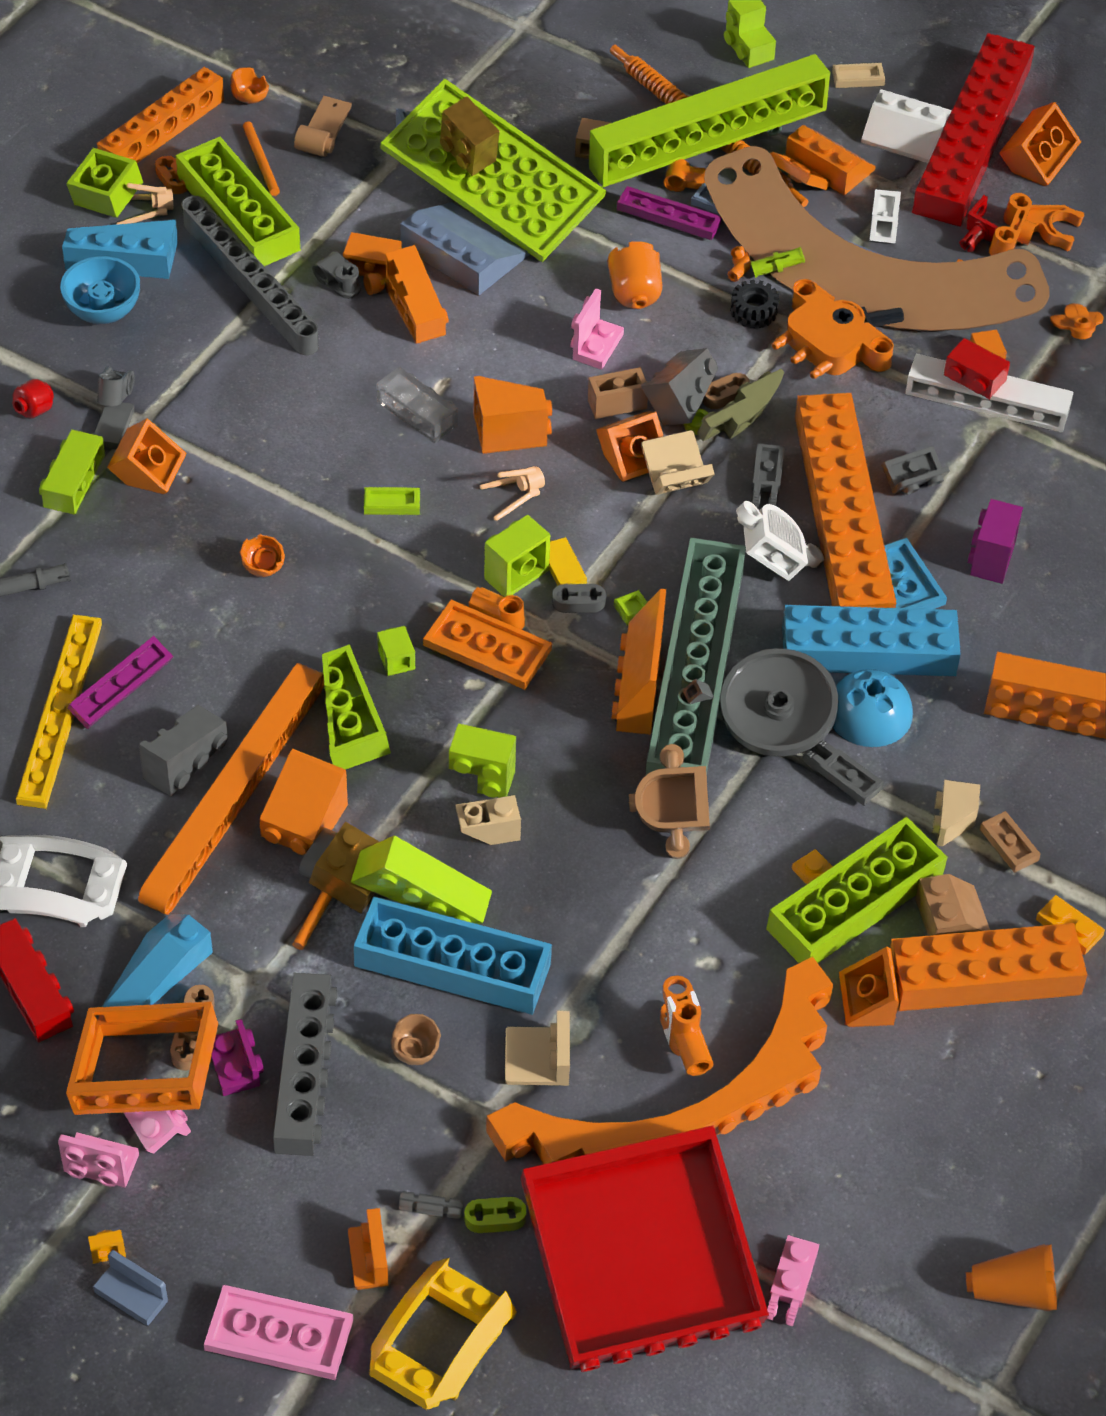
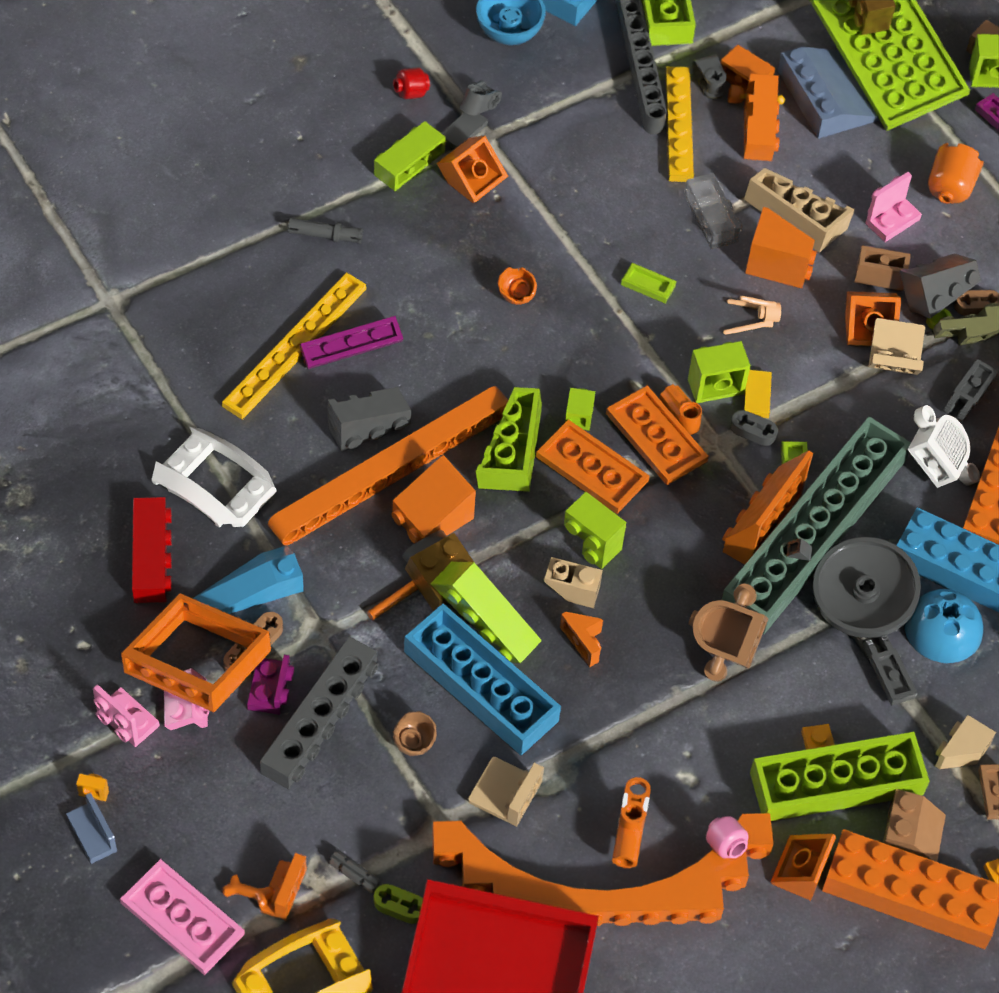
camera: 25 degrees right, 5 degrees up
none -> orange piece [222,874,275,908]
none -> orange plate [536,419,650,514]
none -> orange slope [560,612,603,667]
none -> yellow plate [665,66,694,182]
none -> bright pink head [706,816,749,859]
none -> tan wedge [744,168,855,253]

